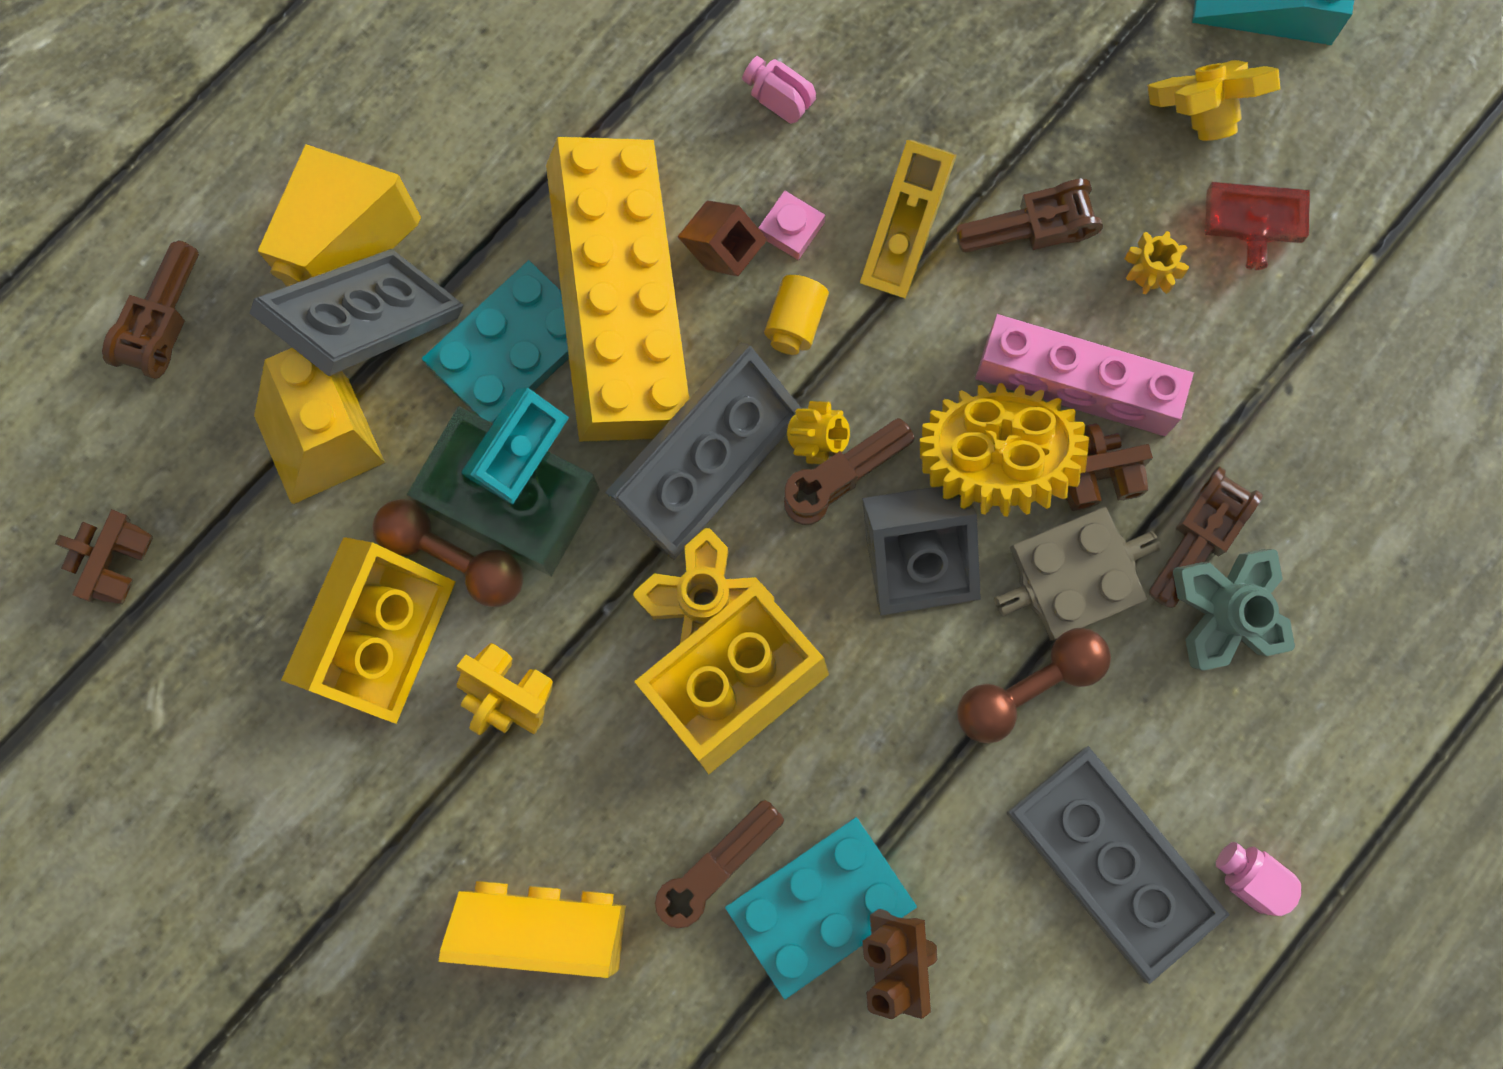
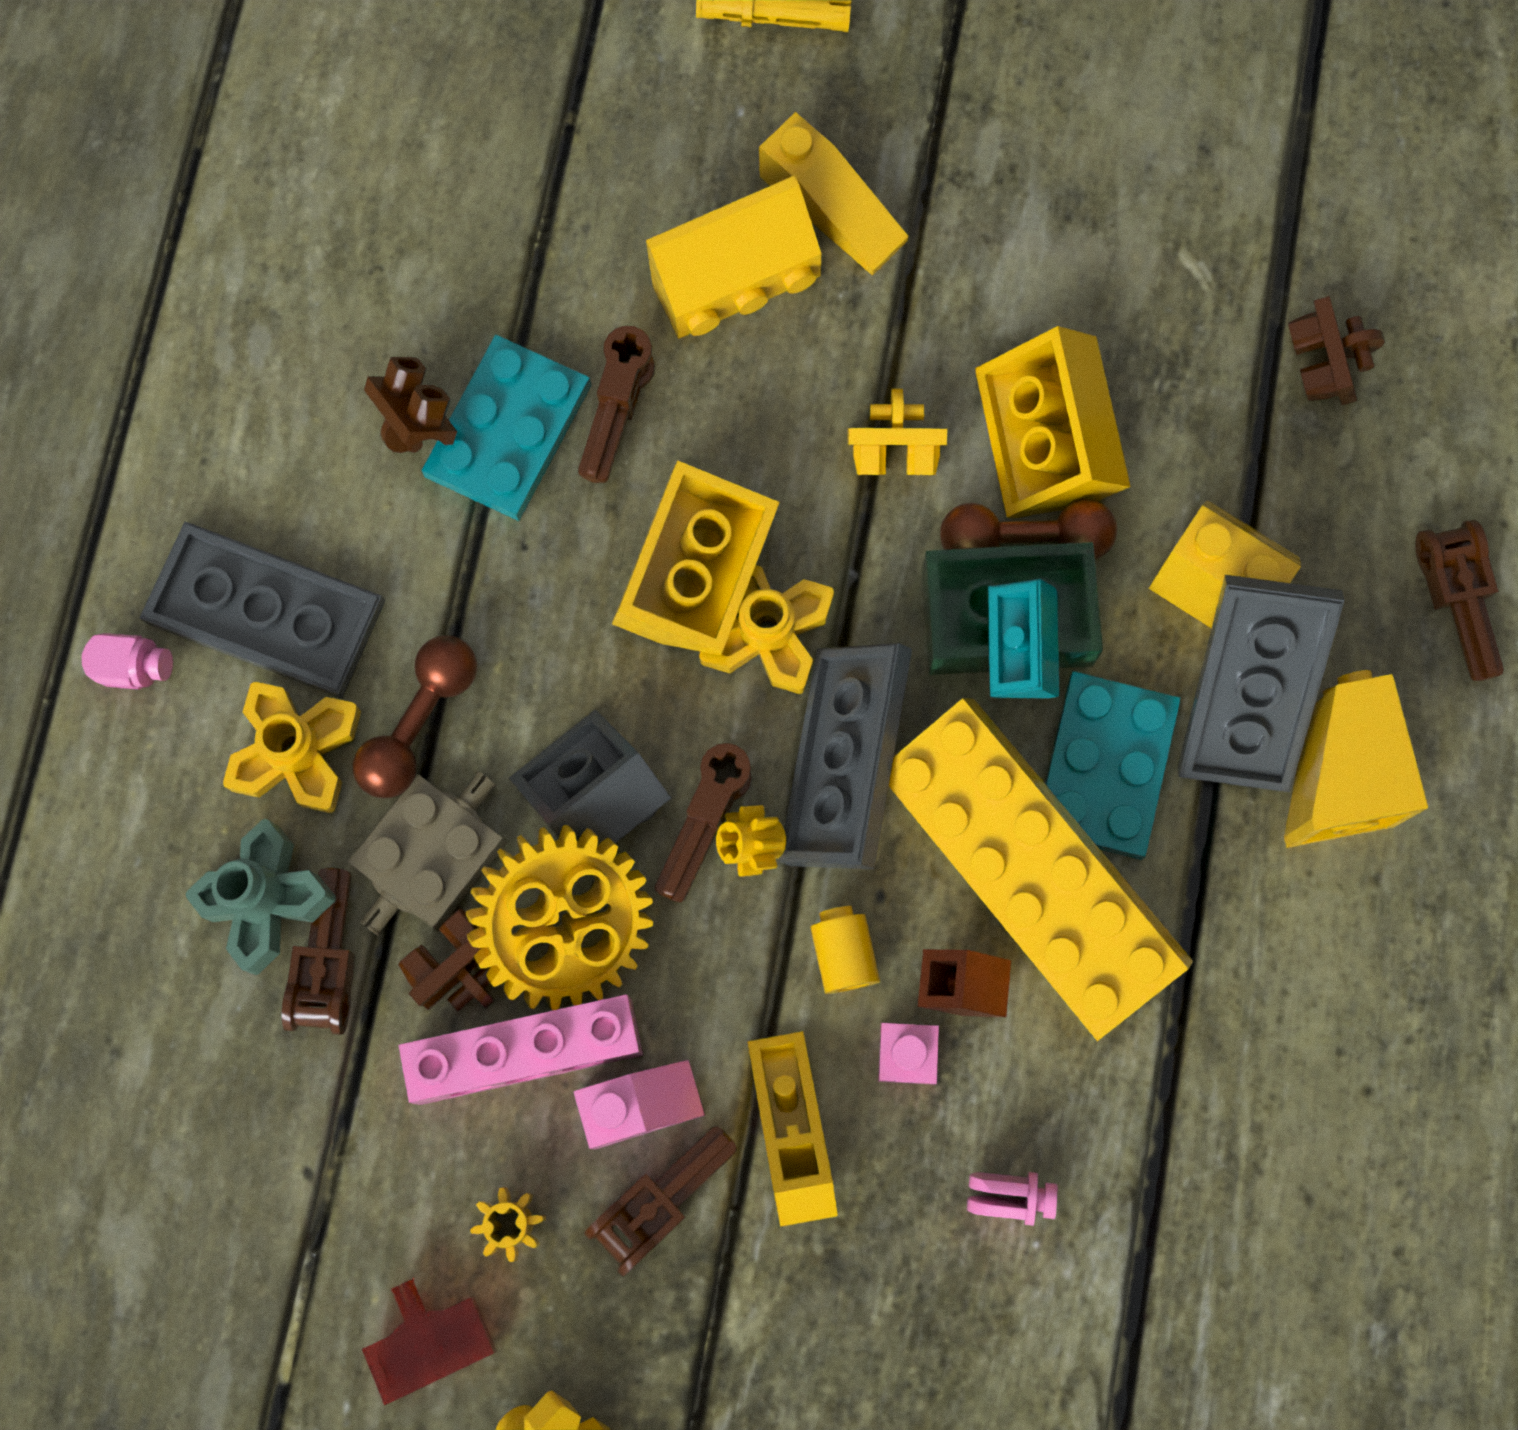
camera: 150 degrees right, 0 degrees up
none -> yellow plant [223,682,361,813]
none -> bright pink slope [573,1060,705,1149]
none -> yellow slope [759,112,909,276]

